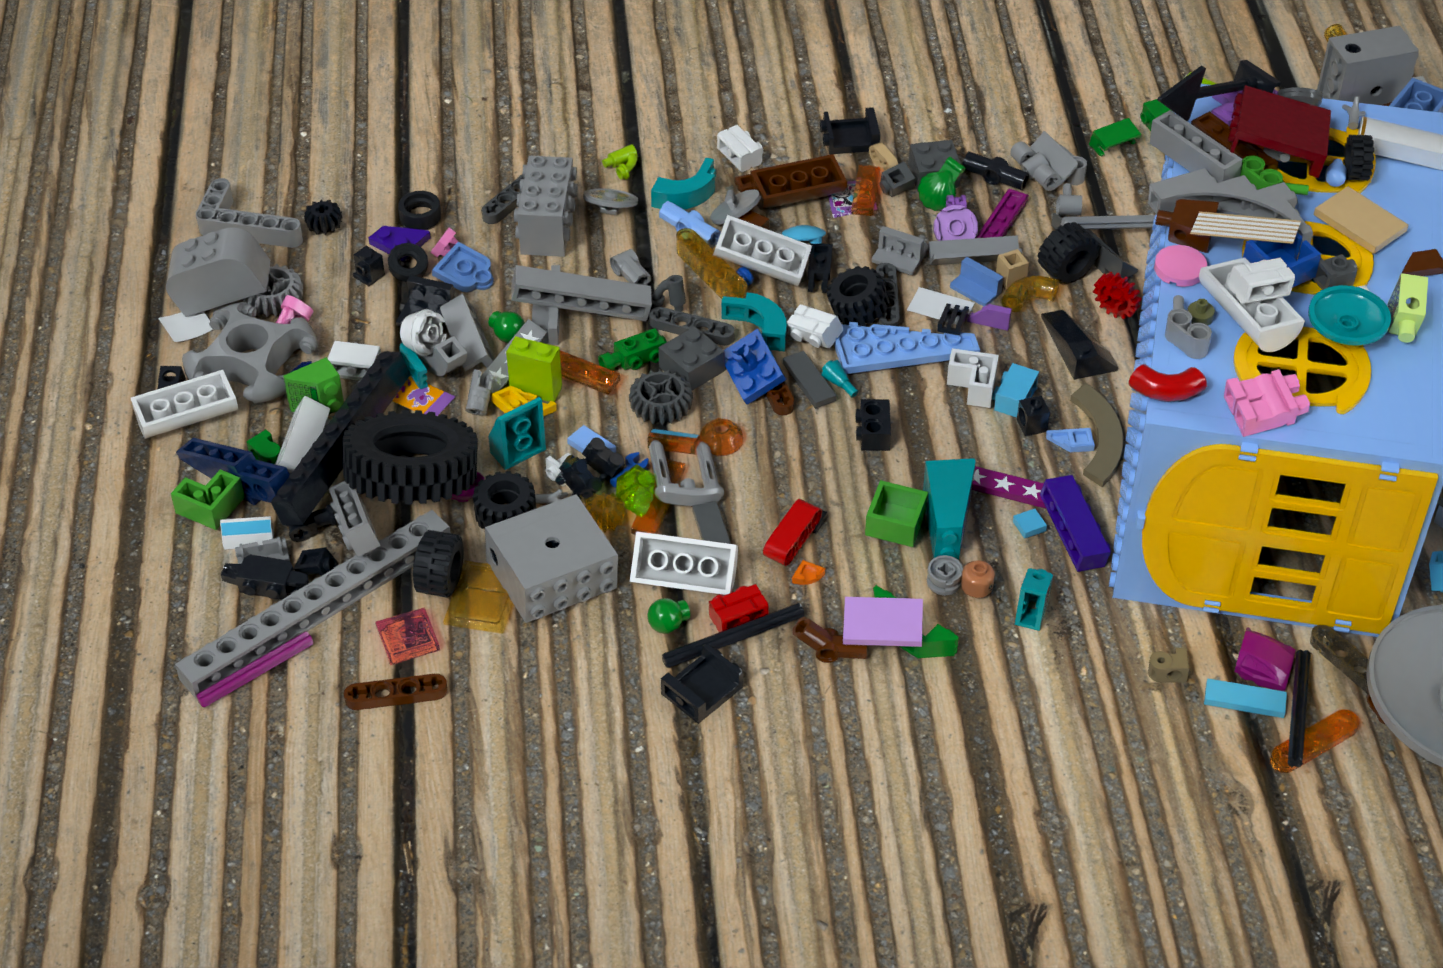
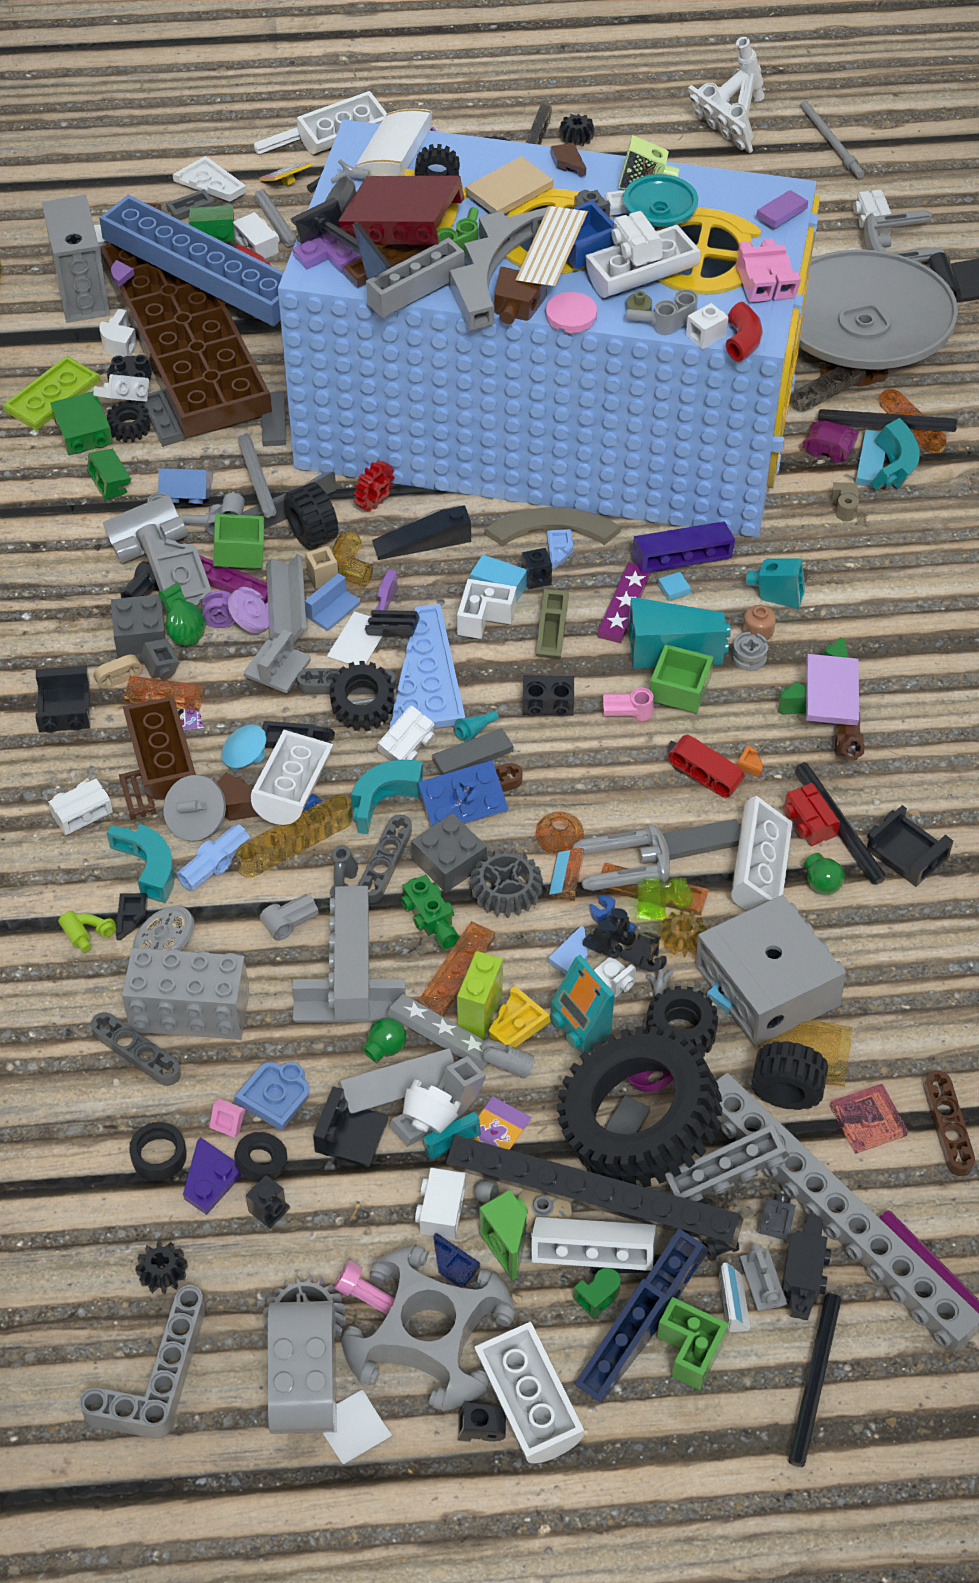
camera: 90 degrees left, 5 degrees up
none -> black tile [116,893,148,941]
none -> light grey wing [141,534,212,606]
none -> medium blue slope [158,468,213,504]
none -> bright green piece [213,514,264,569]
none -> olive slope [536,589,569,658]
none -> bright pink piece [603,687,654,721]
none -> white brick [686,303,728,349]
none -> medium lavender tile [756,190,809,229]
none -> black axle [788,1293,842,1467]
none -> teal arch [870,418,920,490]

